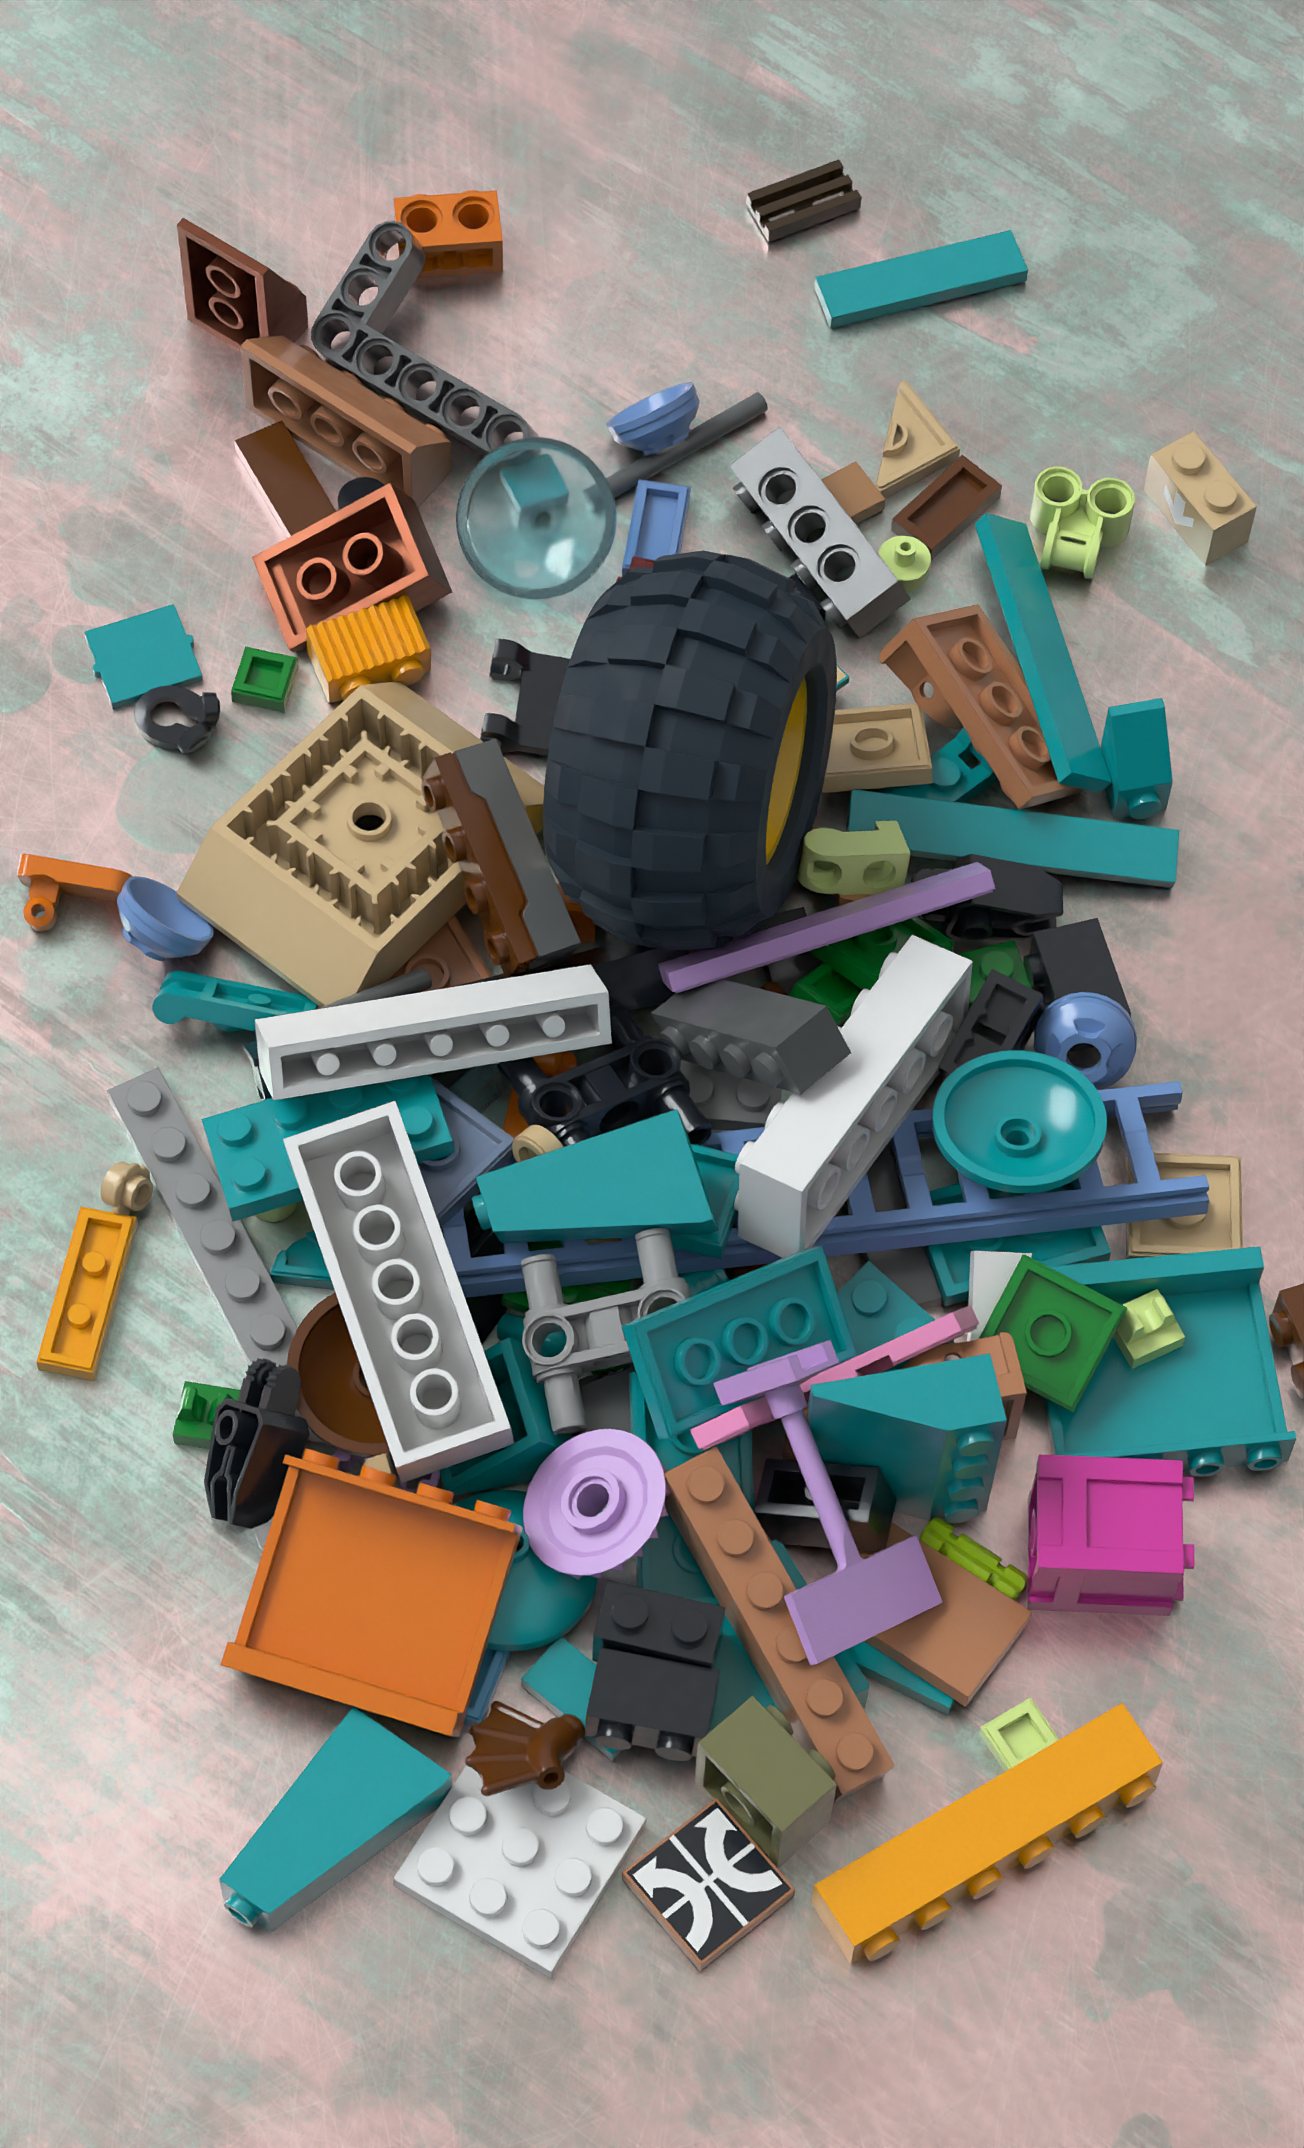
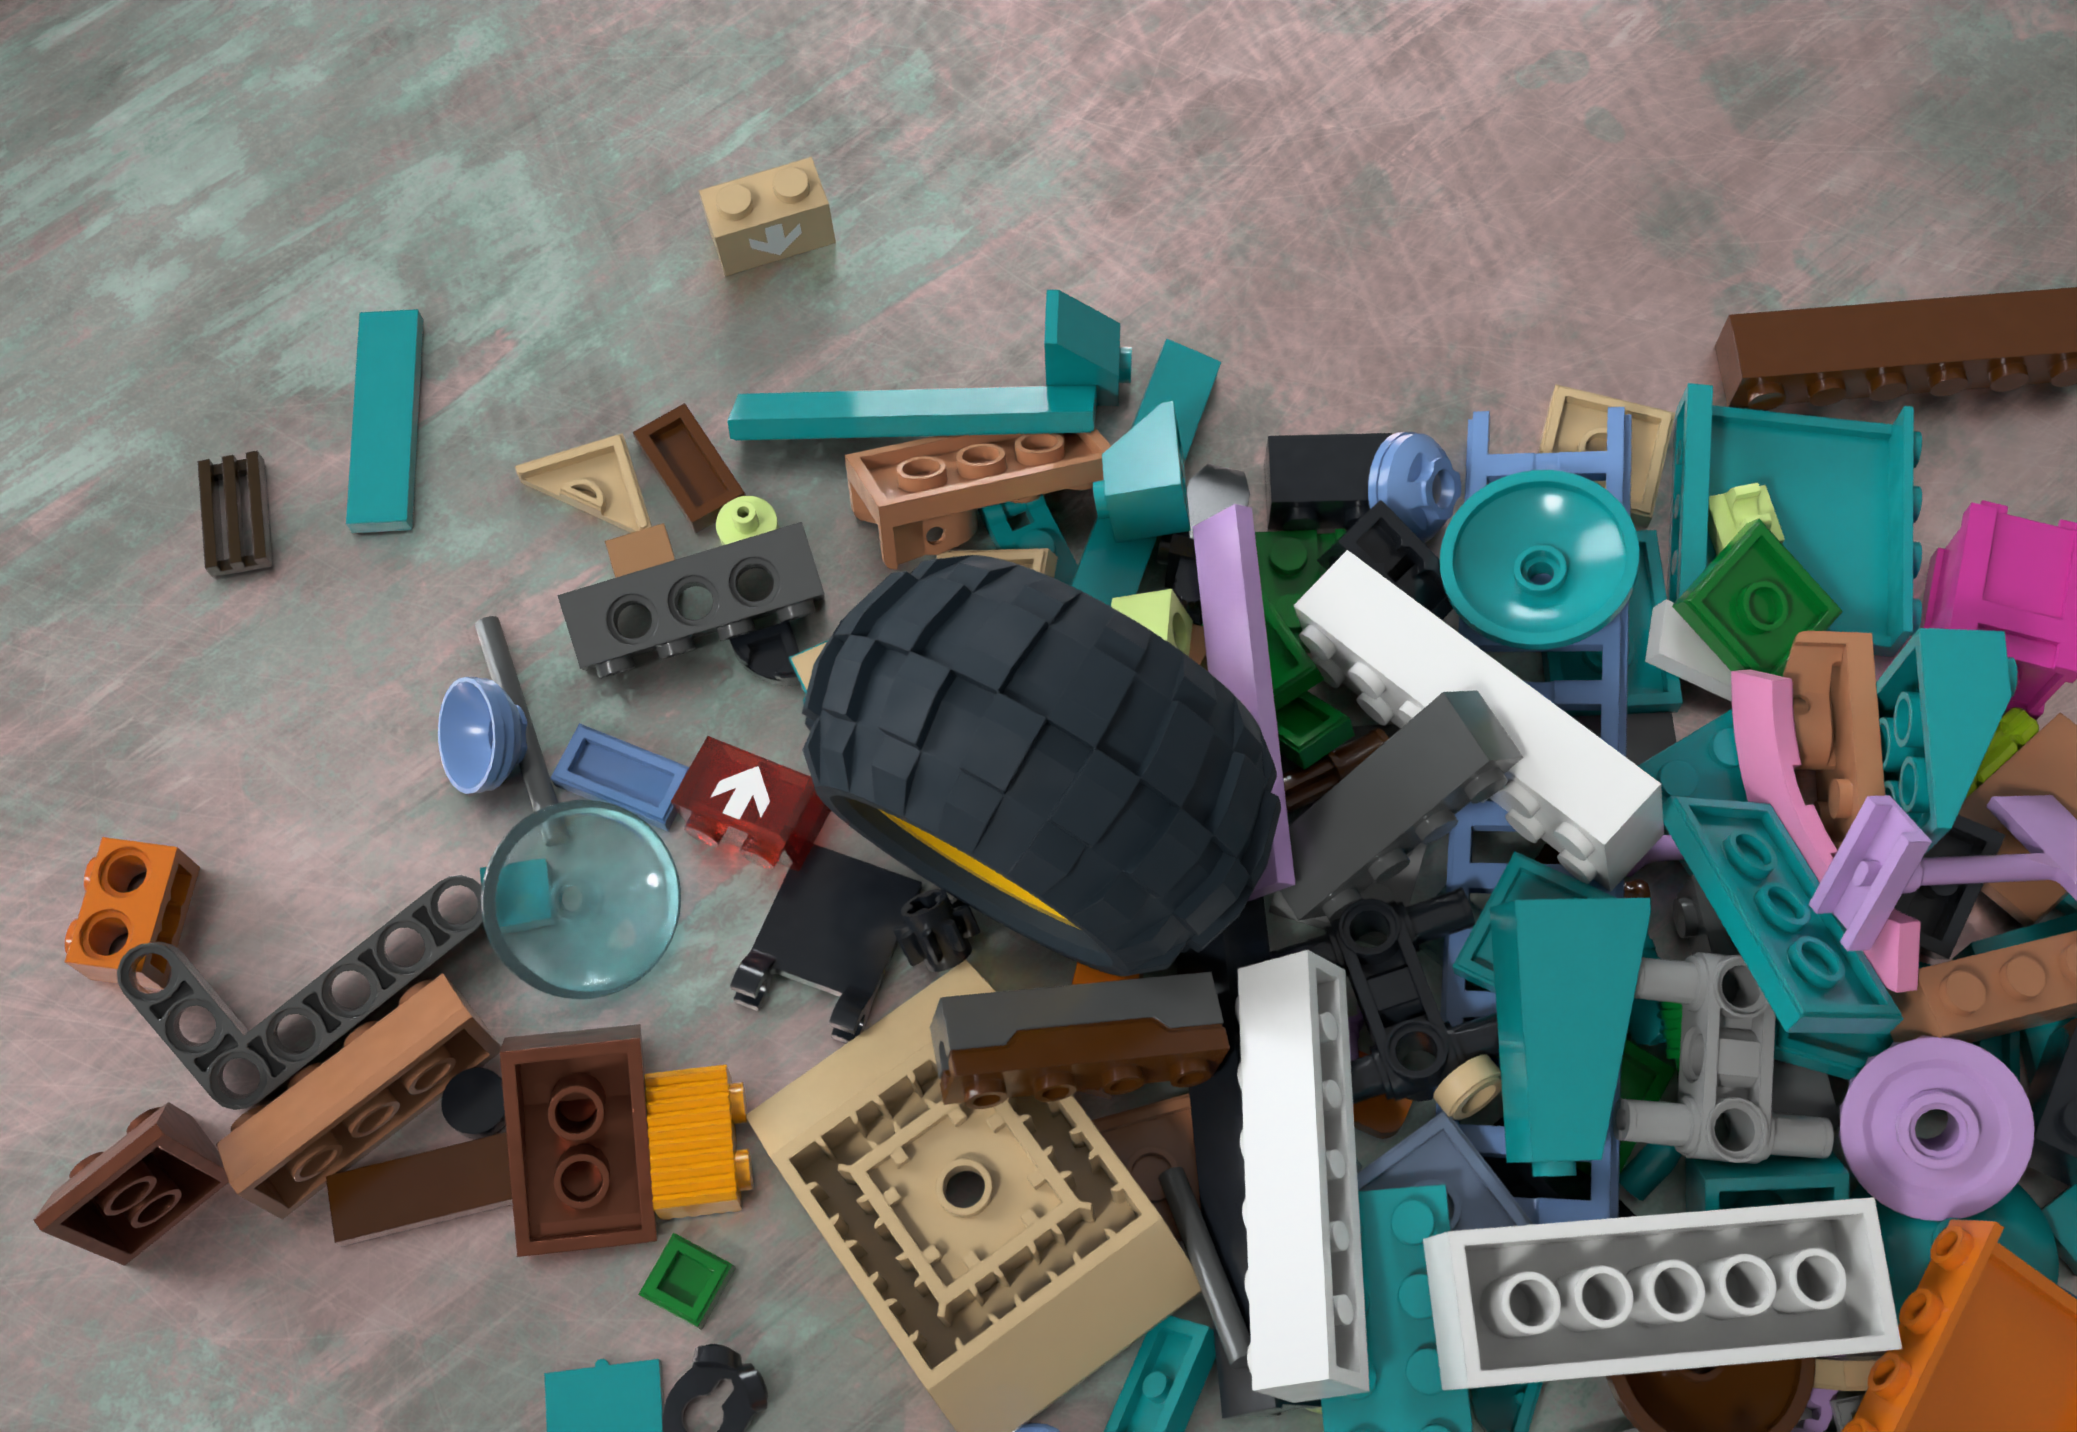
camera: 70 degrees left, 5 degrees up
yellowish green piece [1030,466,1135,579] -> none
none -> slope [1093,401,1191,543]

